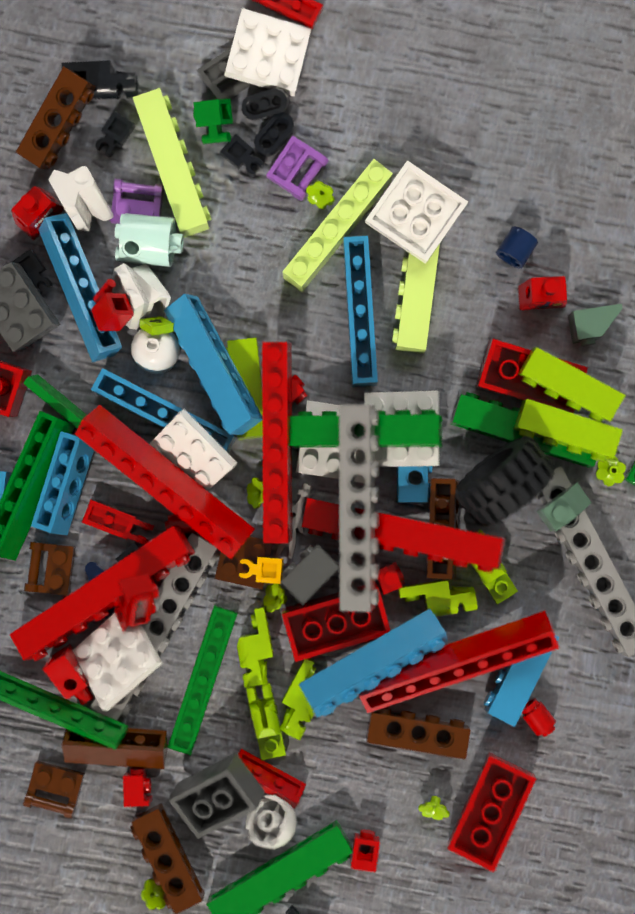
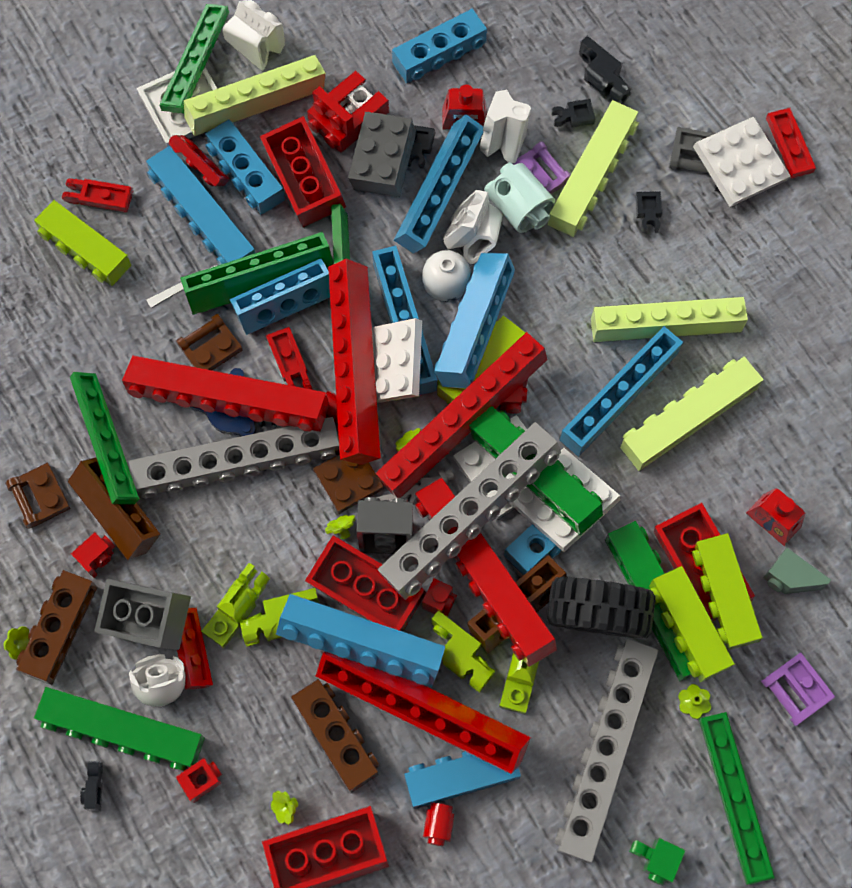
camera: 45 degrees right, 15 degrees down
reddish brown brick [16,66,96,170] -> none
red torso [43,644,94,705] -> none
white plate [72,613,162,711] -> none
red brick [91,279,134,331] -> none
red window [115,574,159,633] -> none
lime tile [139,316,174,336] -> none
green tile [167,605,238,756] -> none
green brick [193,99,233,144] -> none
lime plate [237,606,274,688] -> none
yellow plate [239,557,284,584] -> none
black plate [241,87,289,120] -> none
black plate [254,112,294,157] -> none
medium lavender plate [266,136,329,201] -> none
lime plant [306,181,335,209] -> none
white plate [365,161,468,264] -> none
dark blue piece [496,226,538,269] -> none
sand green slope [536,482,592,531] -> none

